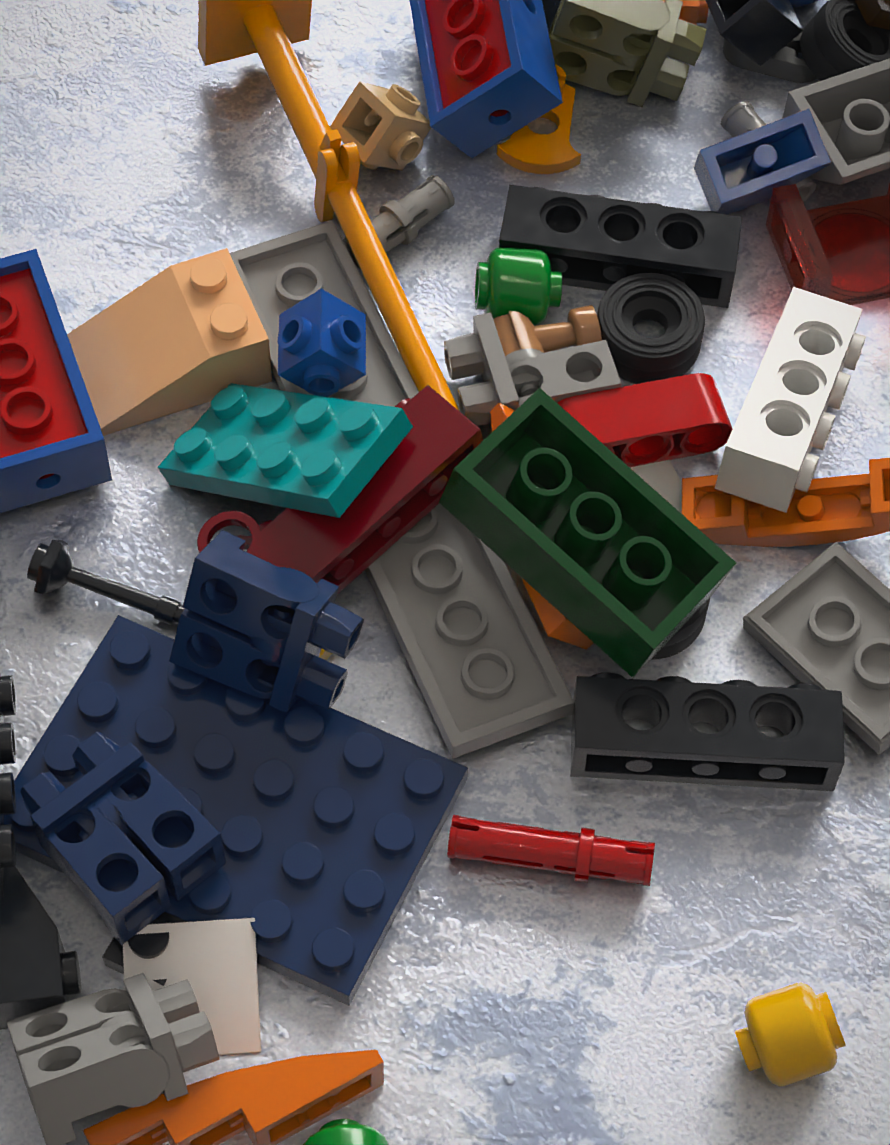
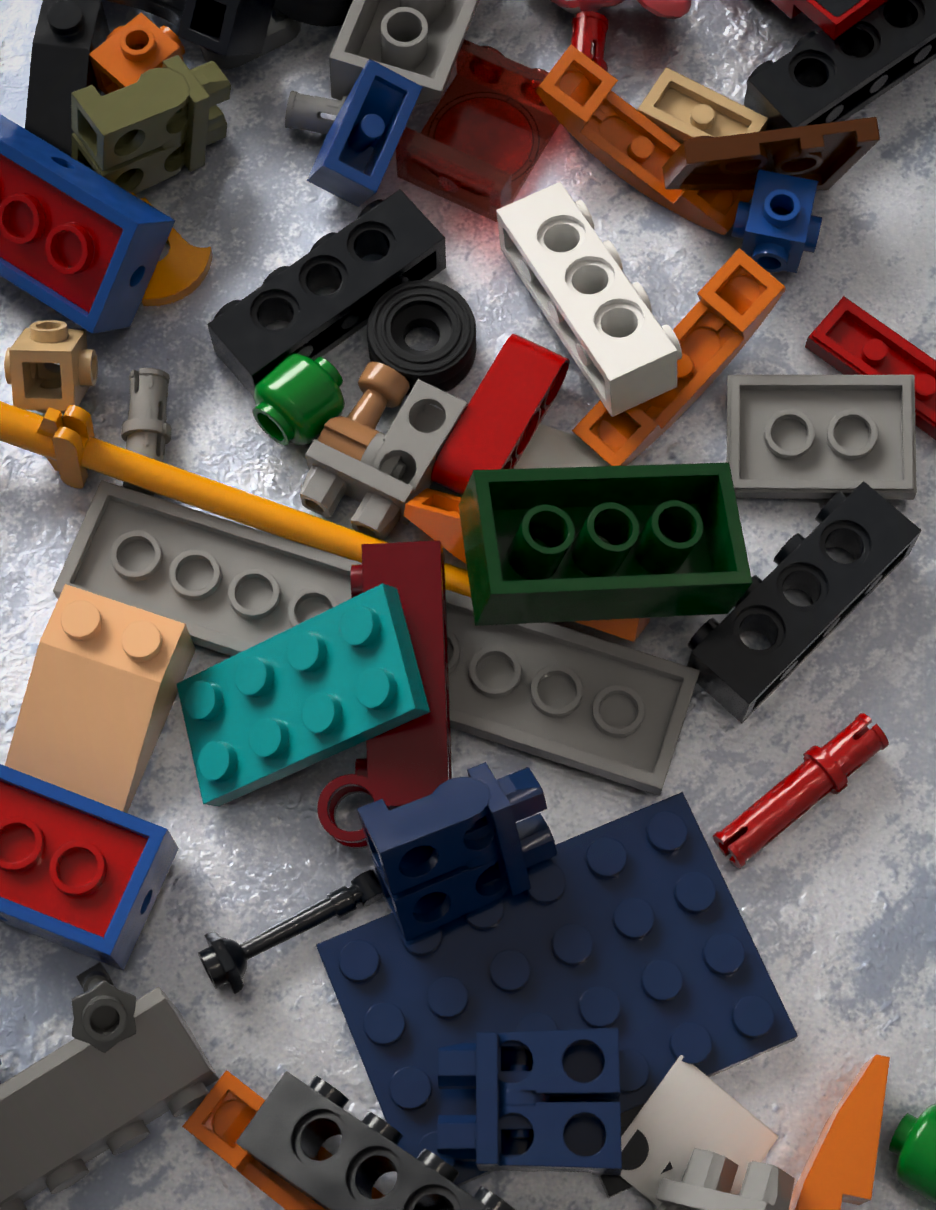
camera: 45 degrees left, 10 degrees up
blue brick [278,288,366,397] -> none

